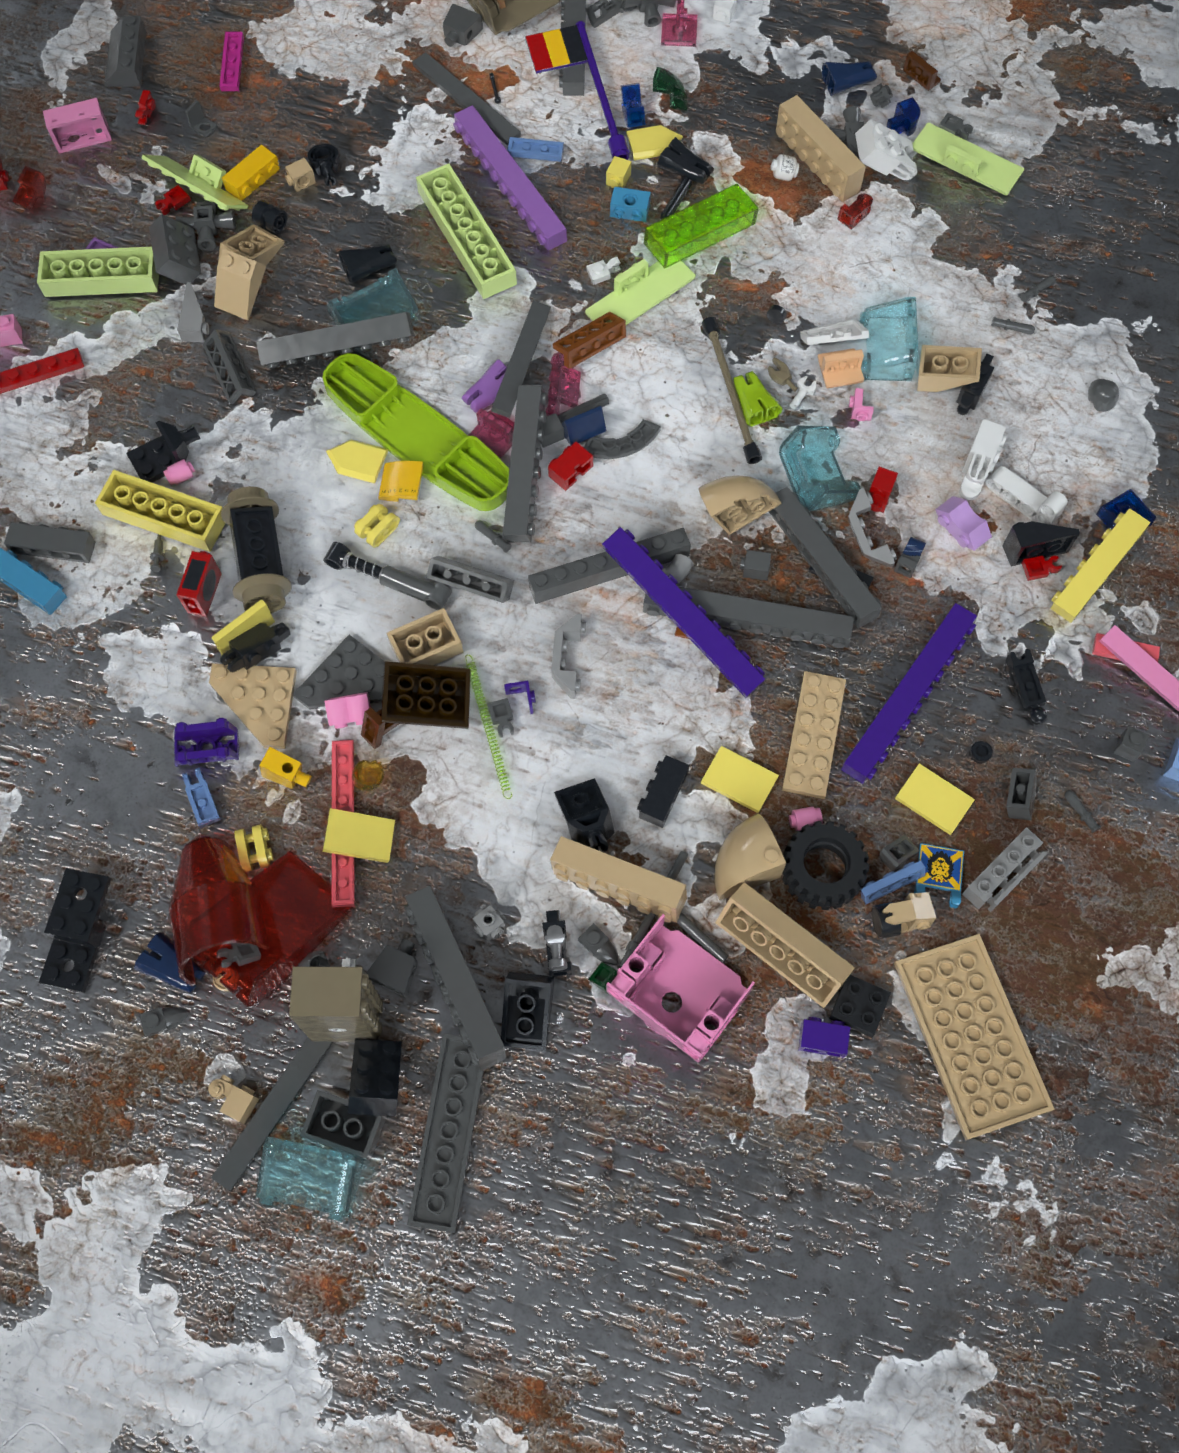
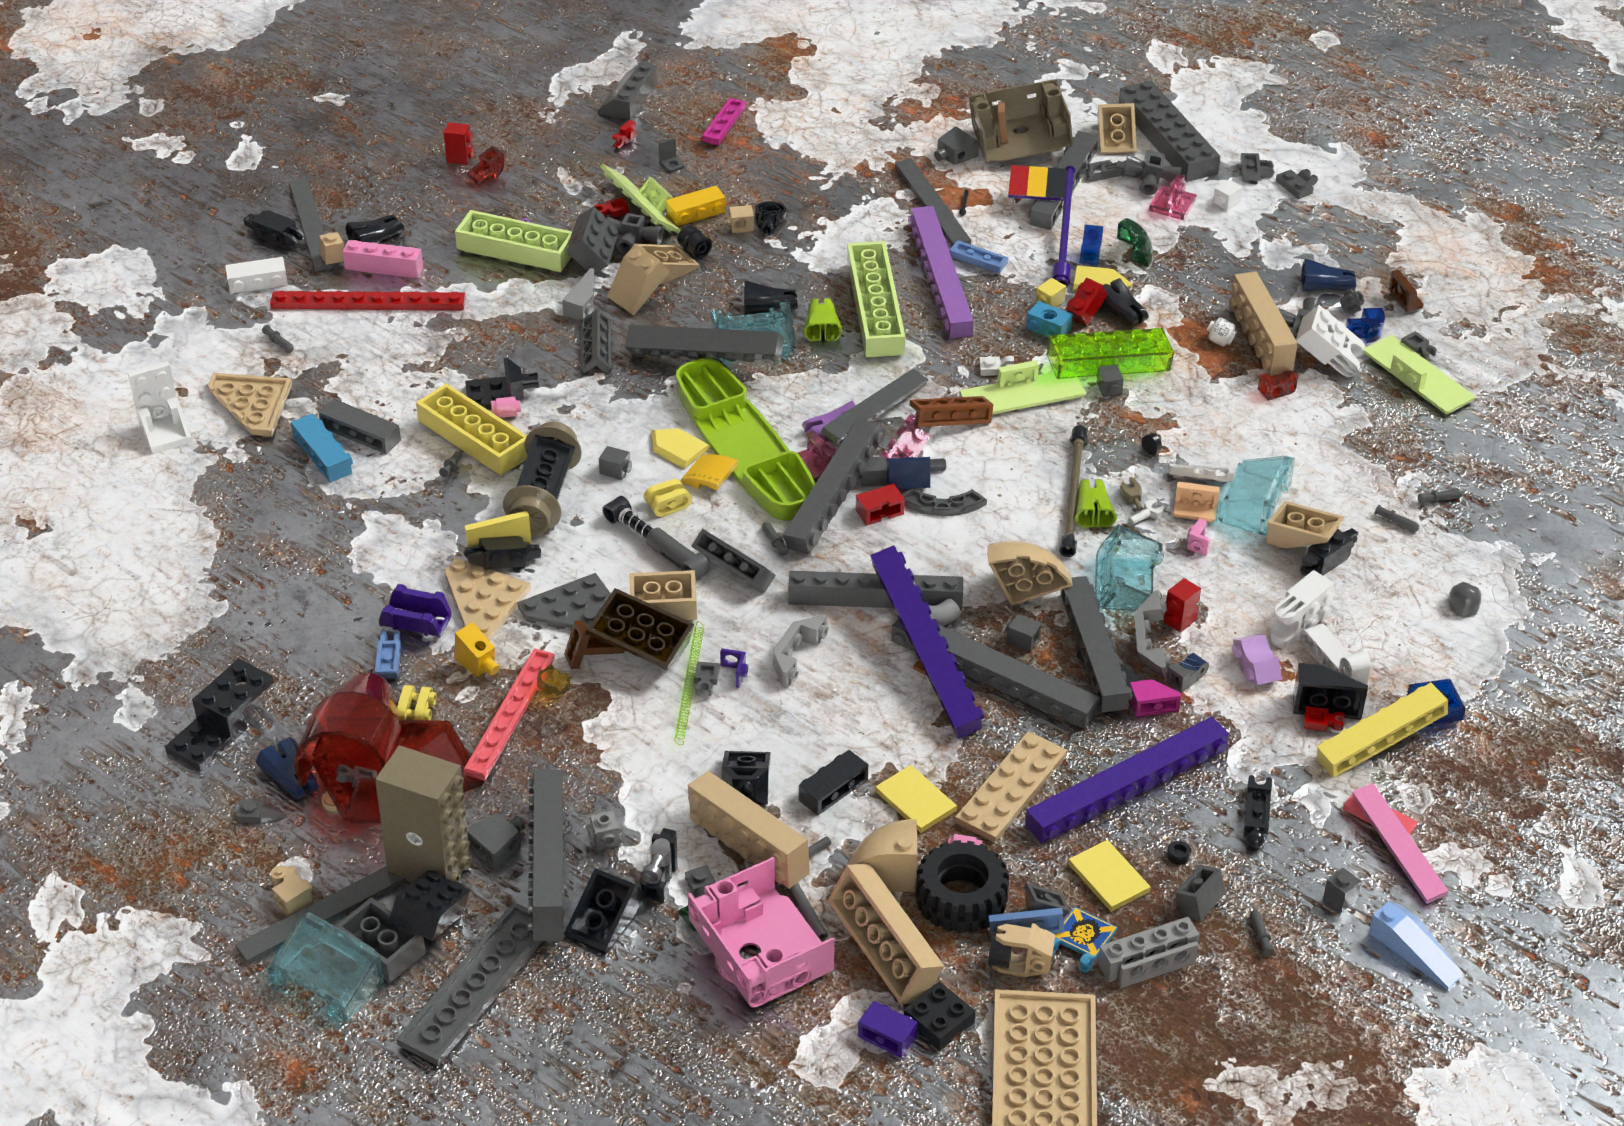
camera: 20 degrees right, 25 degrees down
bright pink piece [43,98,112,153] -> none
red brick [176,551,222,617] -> none
light yellow tile [322,808,395,863] -> none
bright pink brick [324,692,371,729] -> none
black axle [660,177,692,222] -> none
none -> dark grey brick [598,446,632,480]
none -> lime piece [803,298,843,341]
none -> red brick [1066,277,1107,326]
none -> dark grey brick [1096,364,1124,397]
none -> dark pink slope [1129,679,1181,717]

